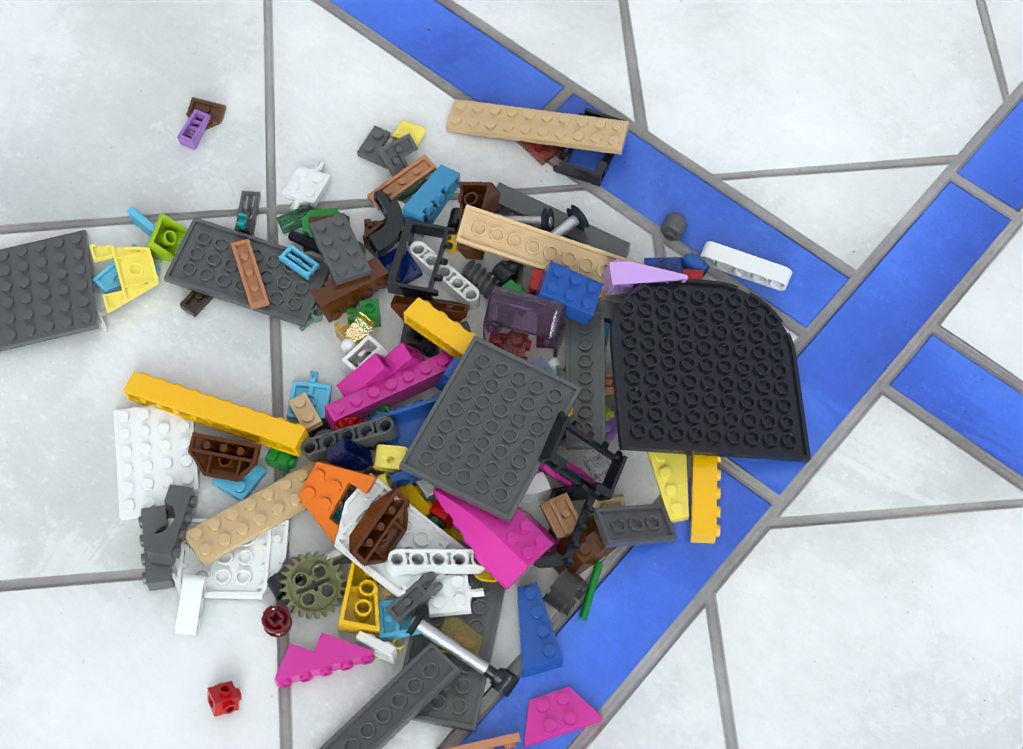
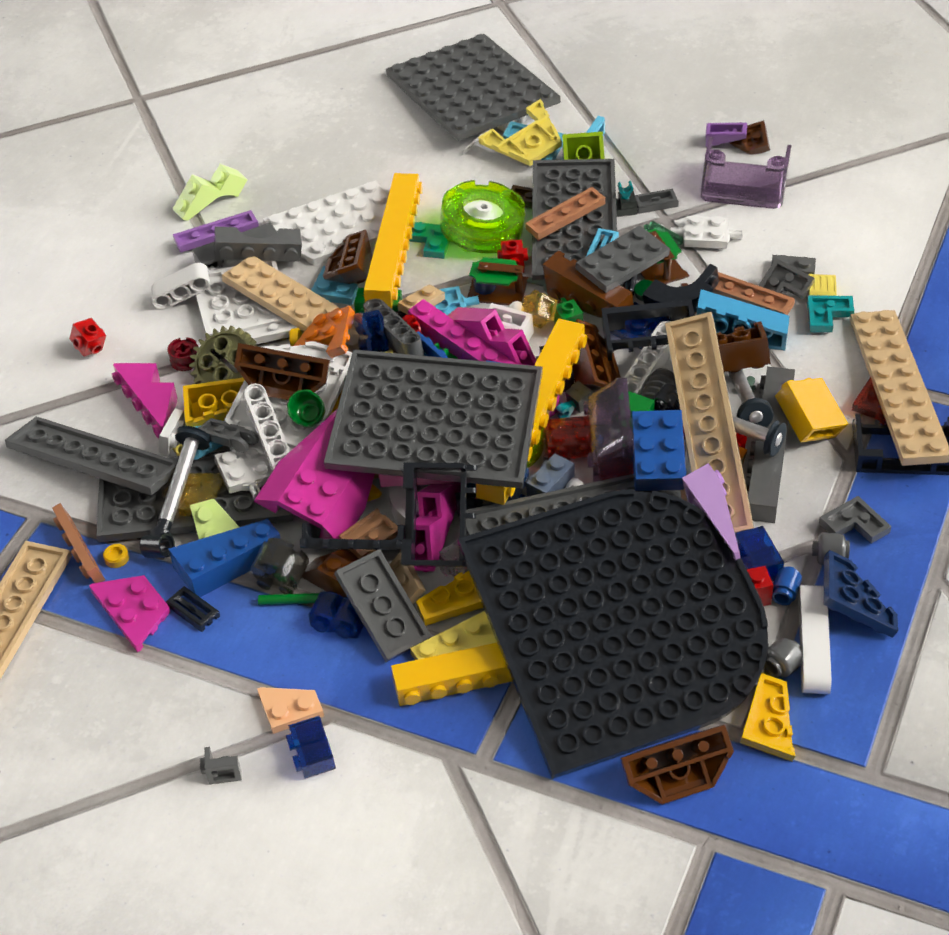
camera: 75 degrees right, 15 degrees down
none -> yellow tile [103,544,129,568]
none -> black tile [166,586,220,632]
none -> yellowish green arch [173,164,247,220]
none -> medium lavender plate [173,210,259,253]
none -> yellowish green wing [190,499,239,539]
none -> dark grey bracket [200,747,242,785]
none -> light nougat wing [257,687,324,734]
none -> clear blue brick [285,716,336,779]
none -> green hair [287,389,326,428]
none -> yellow tile [289,328,302,346]
none -> clear blue brick [308,591,364,638]
none -> plate [409,222,453,259]
none -> yellow wing [416,571,483,626]
none -> clear neon green piece [440,180,526,253]
none -> piece [467,257,528,306]
none -> red brick [497,240,528,273]
none -> reddish brown wedge [620,724,734,804]
none -> clear purple windscreen [700,137,792,209]
none -> yellow wing [740,673,795,762]
none -> dark grey head [764,638,803,678]
none -> yellow brick [775,378,848,443]
none -> teal plate [807,295,854,333]
none -> dark grey plate [819,496,892,544]
none -> dark blue plate [824,550,898,638]

